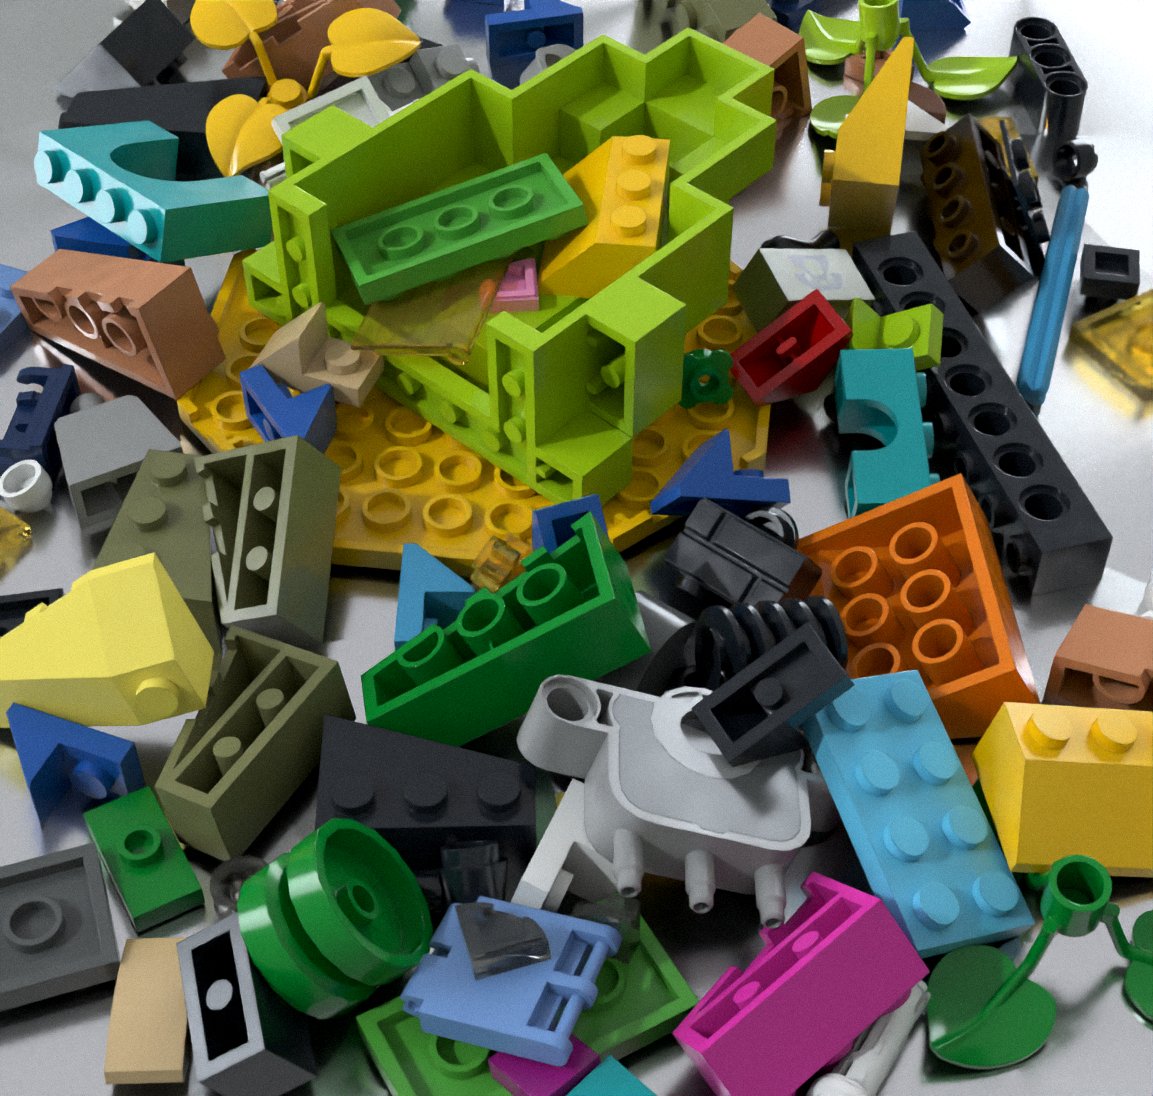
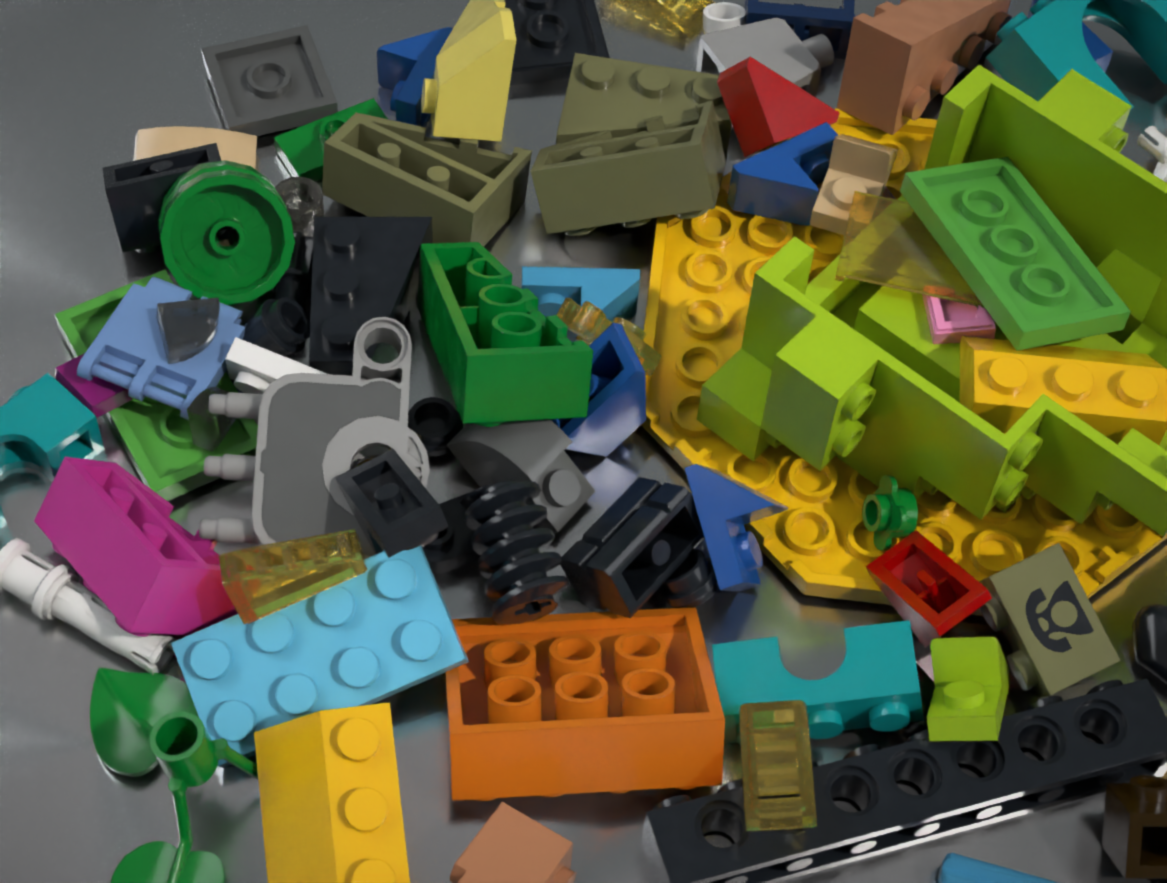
camera: 85 degrees right, 10 degrees up
none -> clear yellow slope [219,529,368,624]
none -> red slope [717,56,840,157]
none -> clear yellow slope [739,700,817,831]

